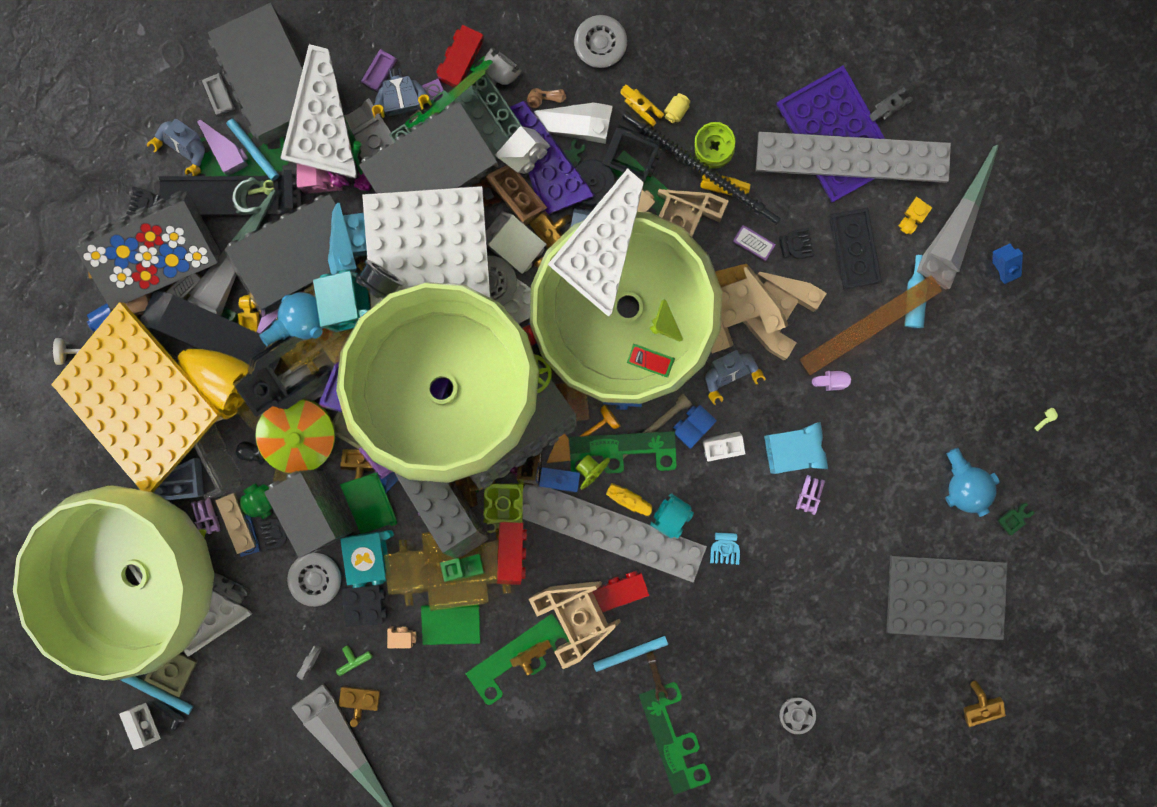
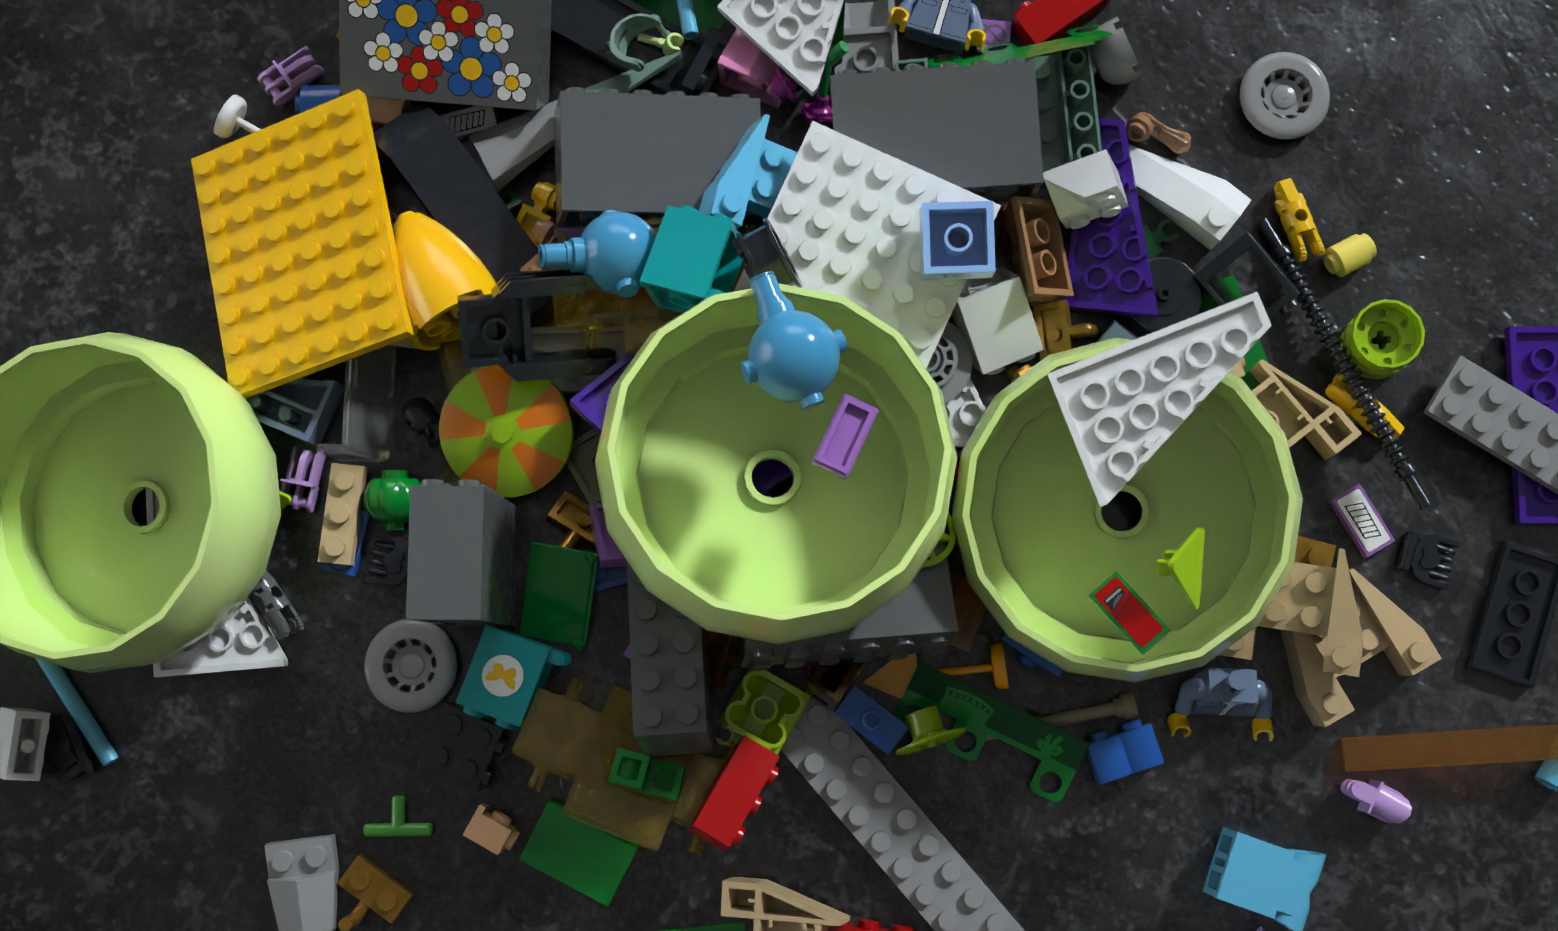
camera: 25 degrees right, 5 degrees down
olive plate [144,653,198,697] -> none
light grey wheel [297,645,321,680] -> none
yellow hinge [606,483,653,516] -> none
teal brick [650,493,694,539] -> none
white hinge [702,432,745,461] -> none
none -> lavender arm [257,46,325,106]
none -> medium nougat piece [519,219,569,272]
none -> dark azure piece [740,271,847,410]
none -> medium lavender tile [811,393,879,480]
none -> light blue brick [919,201,996,280]

